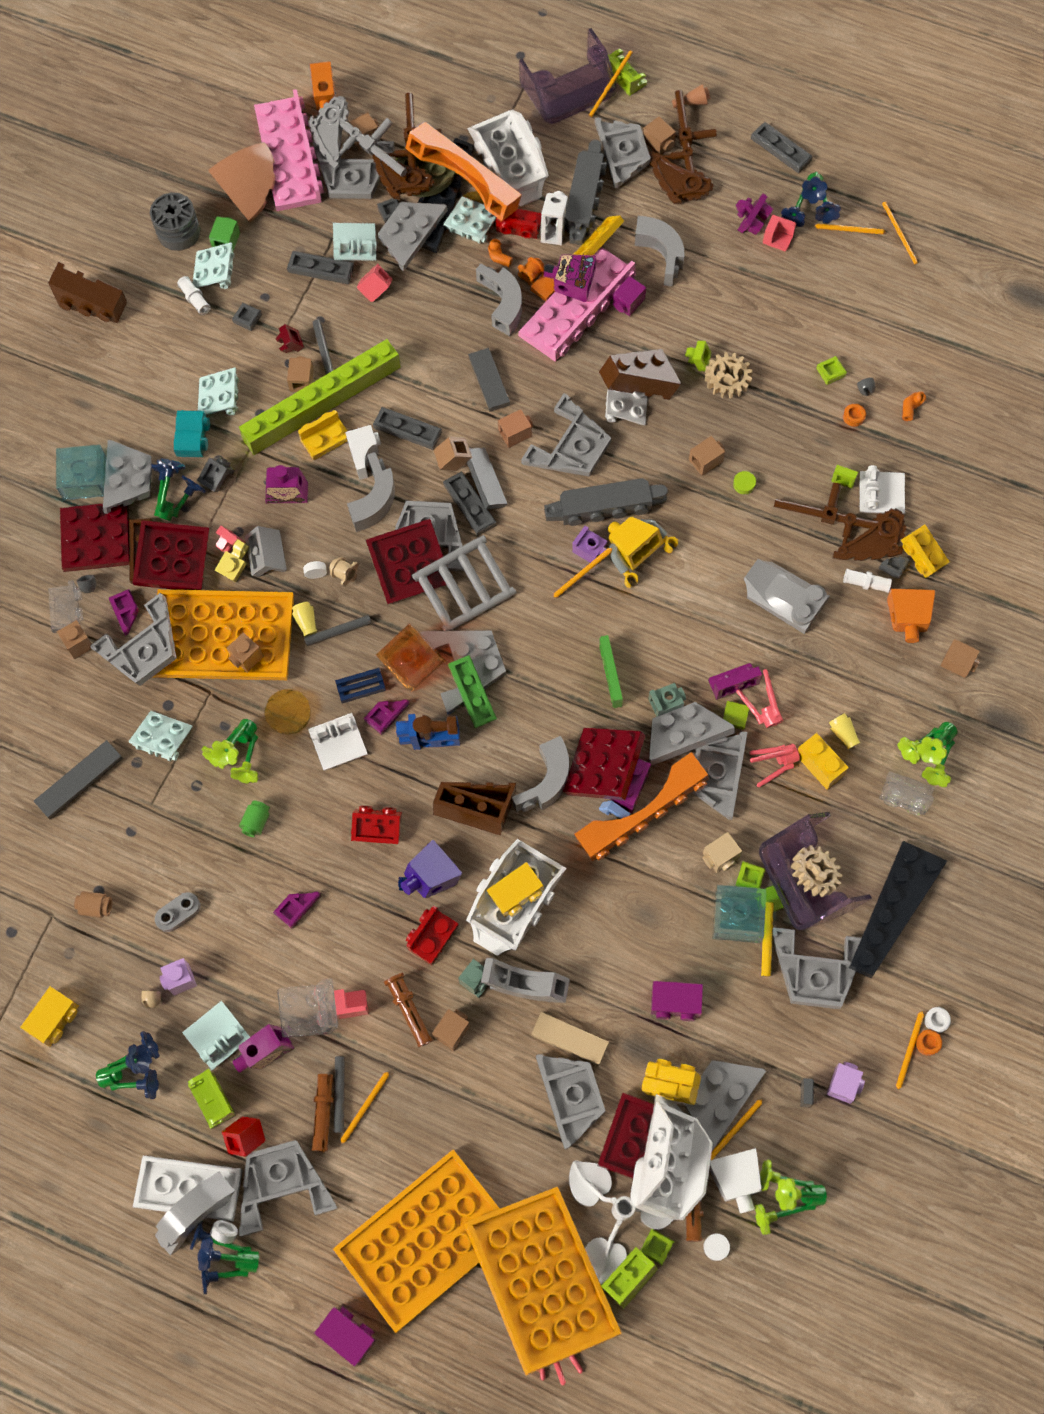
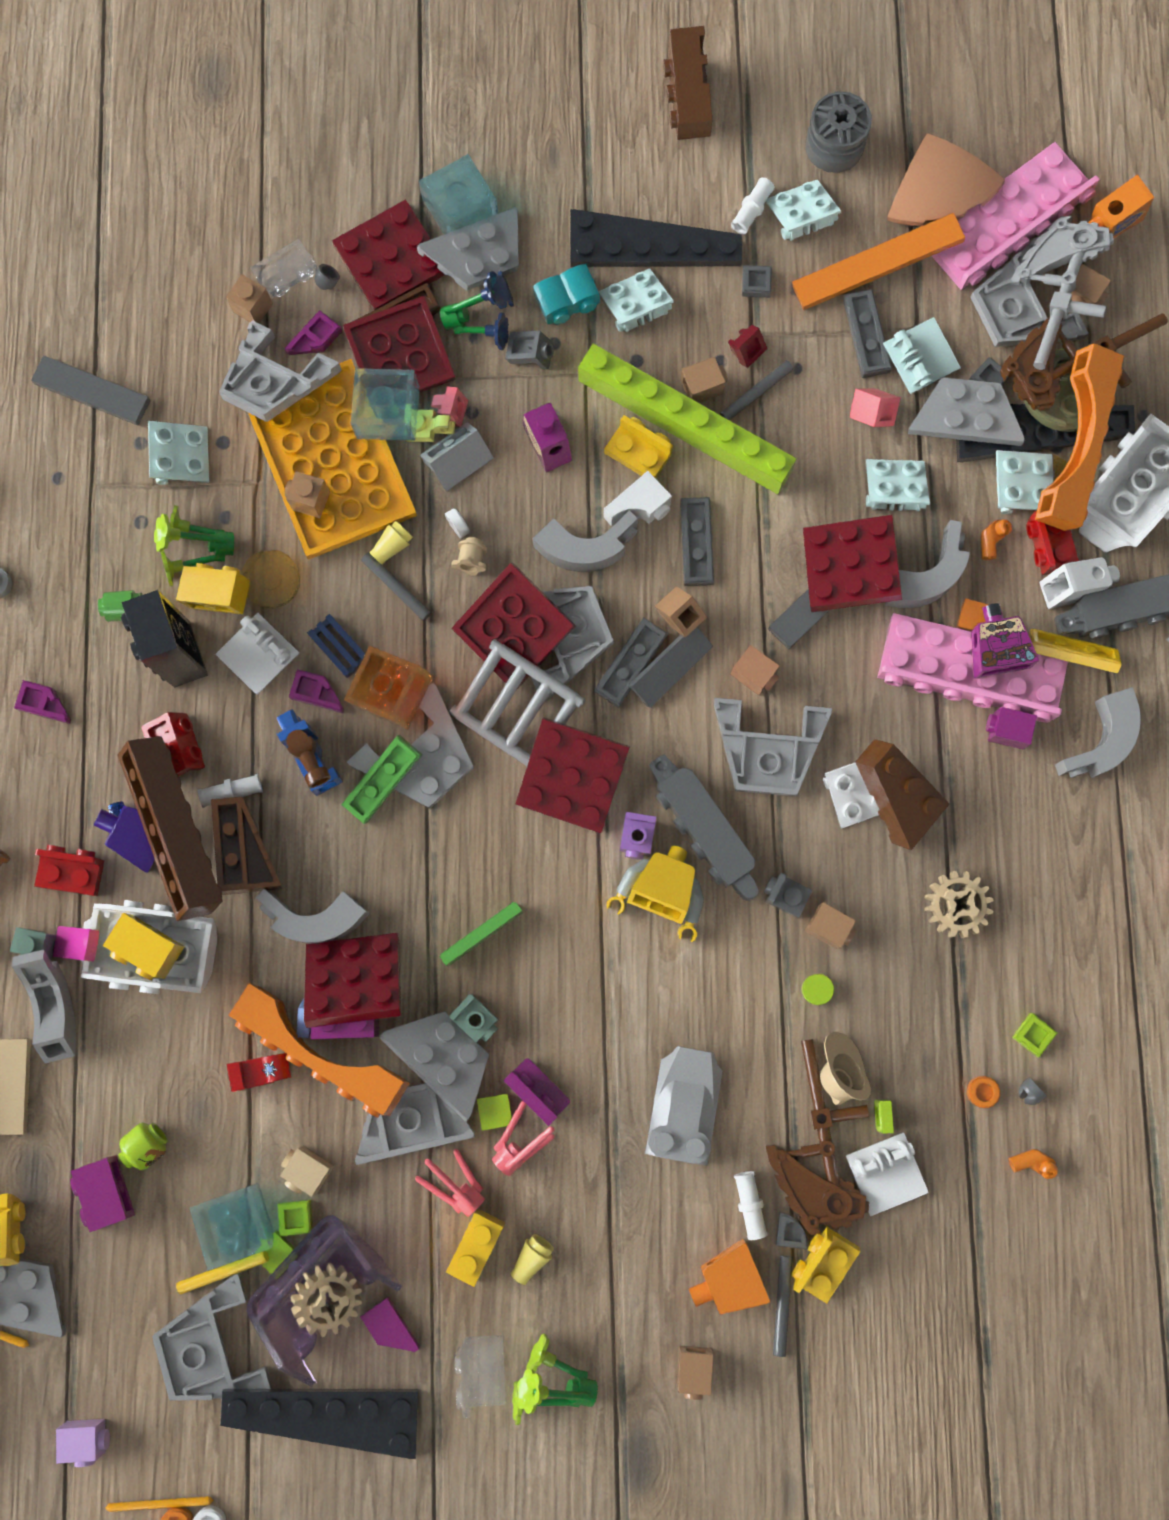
camera: 65 degrees right, 10 degrees up
bright green brick [209,216,240,251] -> none
orange brick [517,257,544,286] -> none
light orange axle [553,548,612,597] -> none
lime tile [685,341,711,371] -> none
dark grey tile [800,1078,814,1107] -> none
none -> dark pink tile [53,926,100,962]
none -> reddish brown brick [118,736,223,921]
none -> lime head [118,1122,168,1170]
none -> black brick [121,590,208,688]
none -> yellow brick [176,563,250,615]
none -> white pin [198,774,263,808]
none -> red leg [226,1053,292,1092]
none -> clear light blue brick [350,368,419,440]
none -> magenta tile [360,1297,420,1352]
none -> dark red plate [515,718,630,833]
none -> black wing [570,209,742,267]
none -> dark grey bracket [764,872,813,918]
none -> dark grey bar [773,1255,793,1357]
none -> orange tile [792,213,965,311]
none -> dark red plate [803,515,902,612]
none -> tan piece [820,1032,871,1105]
none -> light aqua hinge [866,459,930,511]

